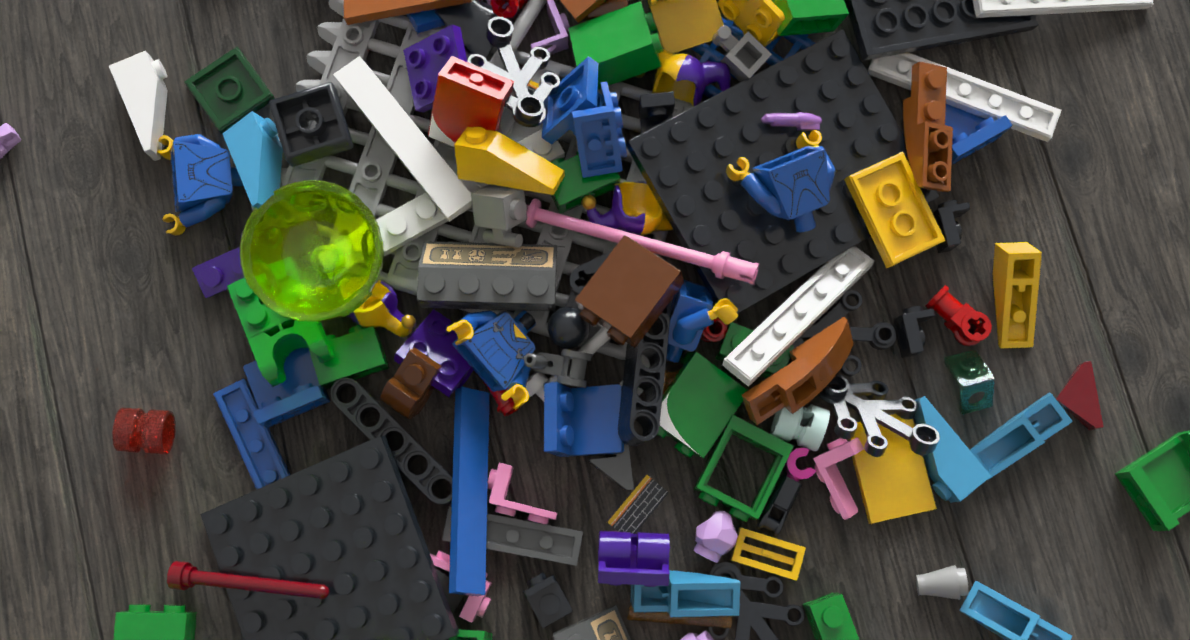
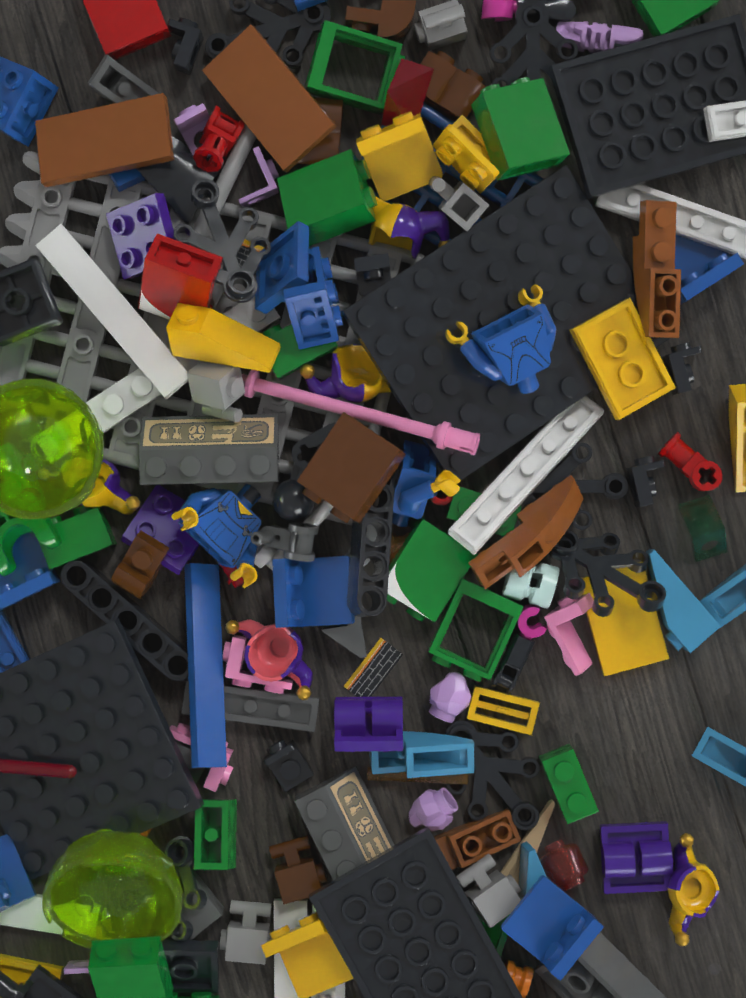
camera: 10 degrees right, 10 degrees up
medium lavender piece [761,112,822,131] -> none
light grey cone [916,565,969,600] -> none
none -> coral piece [225,619,313,700]

